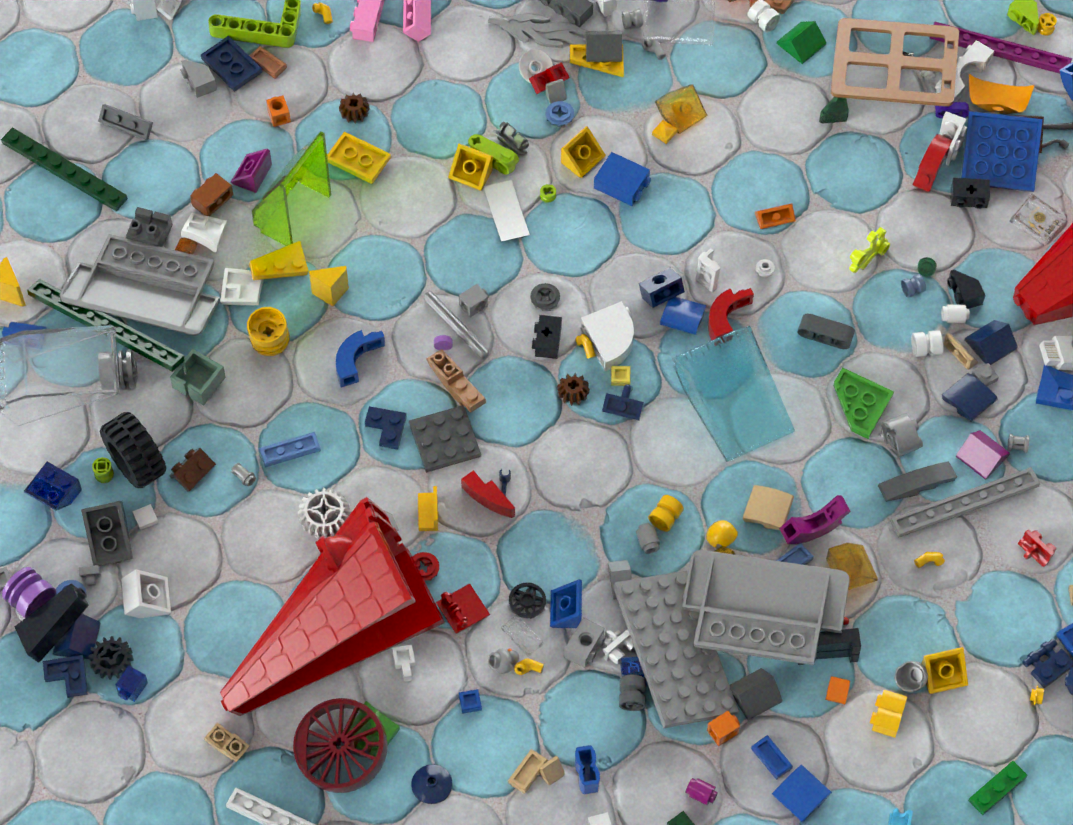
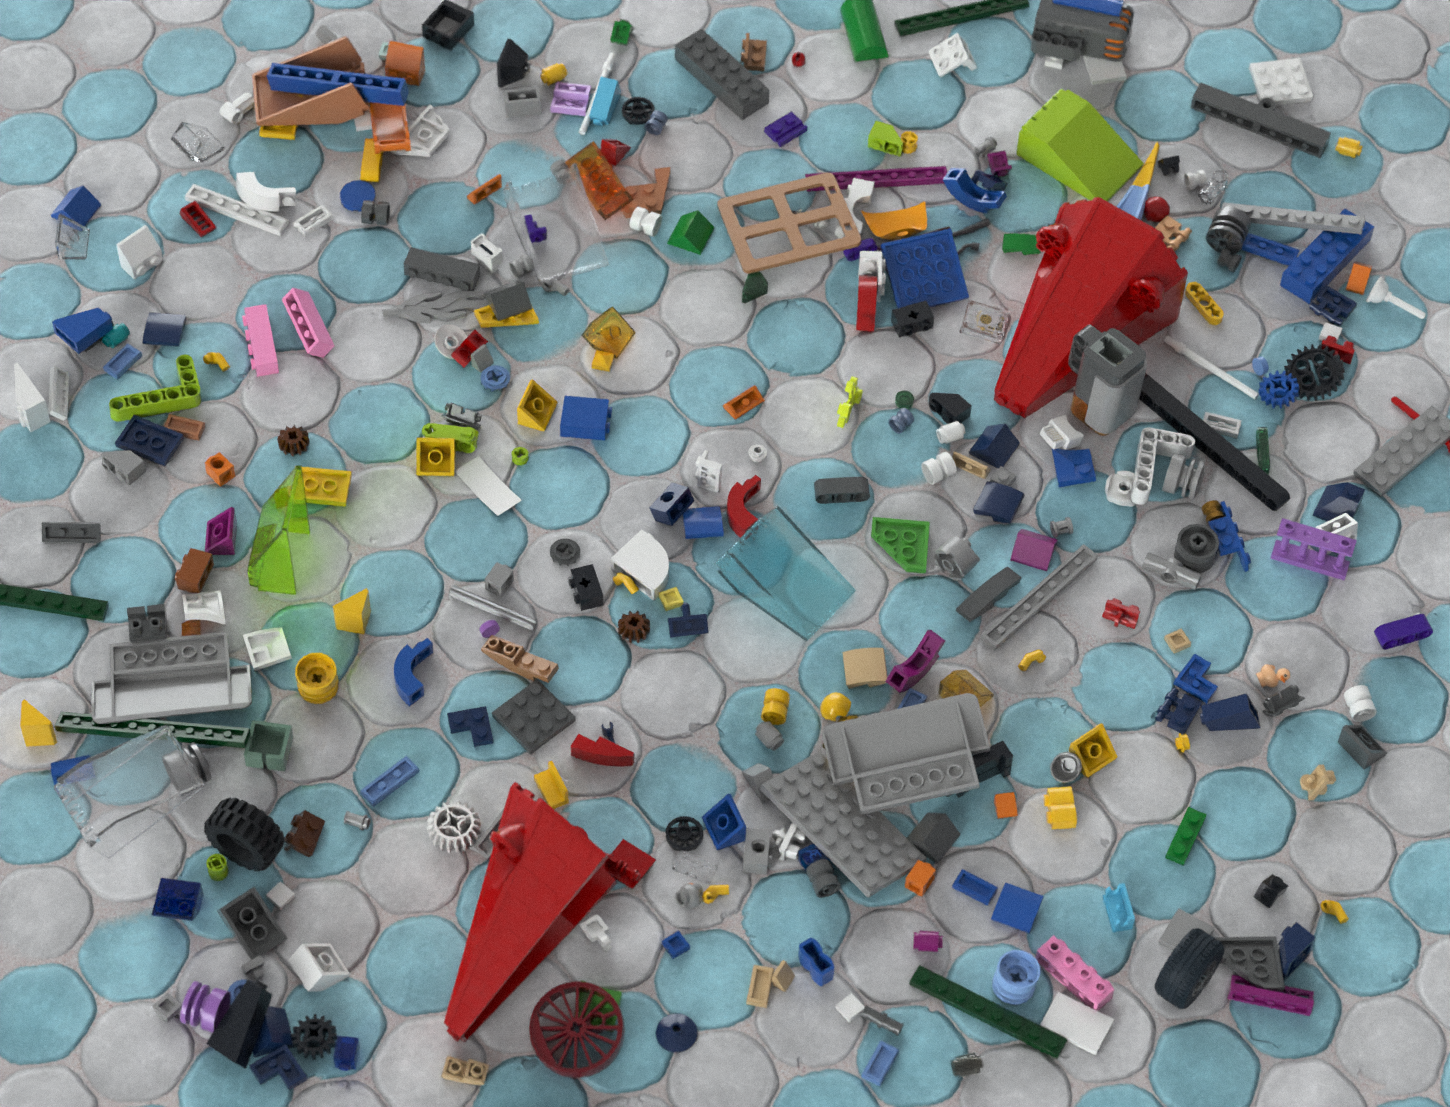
camera: 25 degrees left, 5 degrees down
yellow wing [249,241,308,280] -> none

